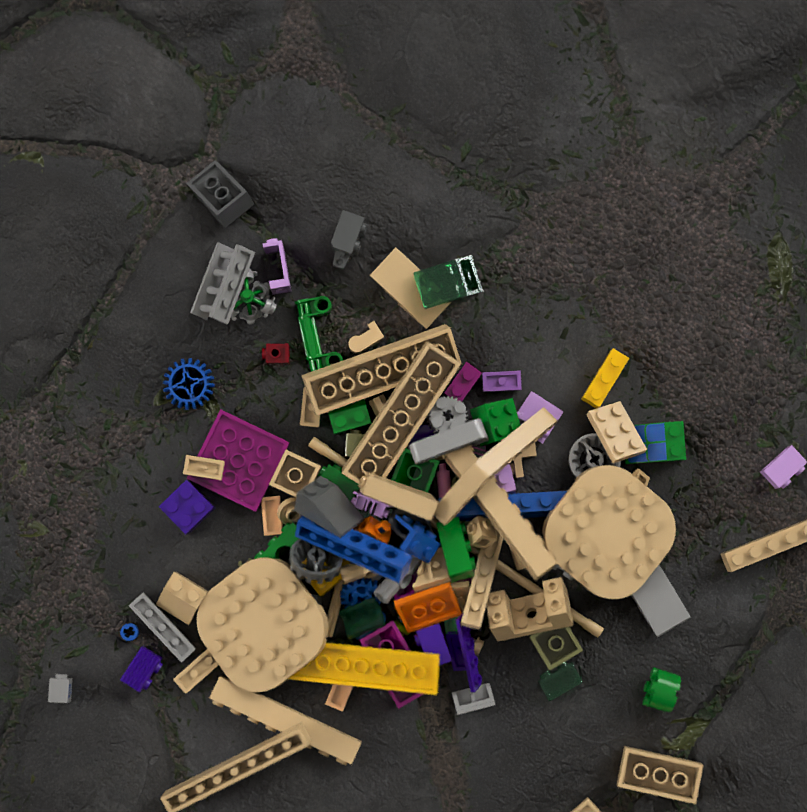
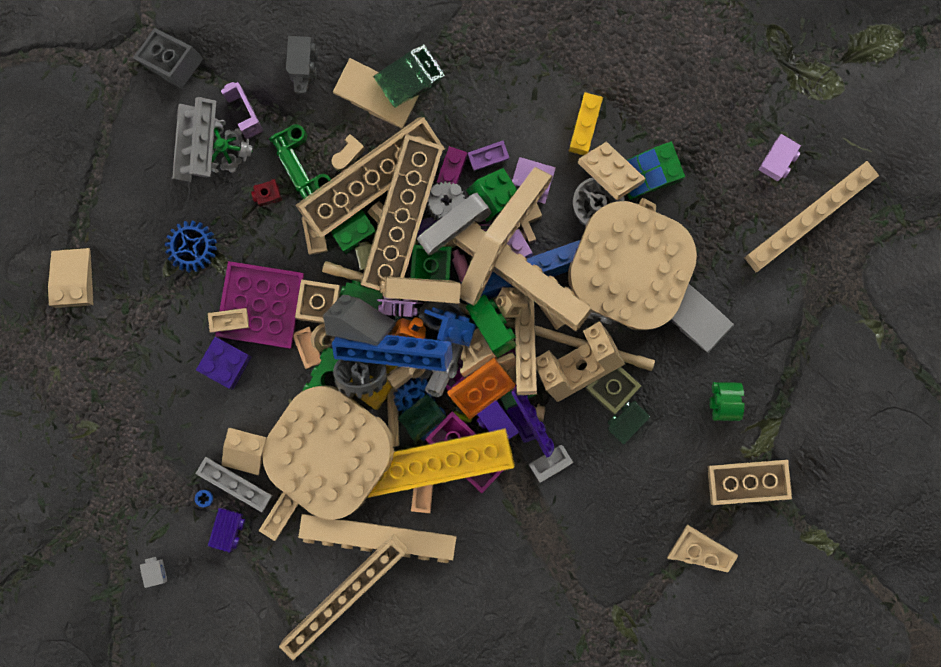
camera: 10 degrees left, 0 degrees up
none -> tan slope [48,248,93,308]

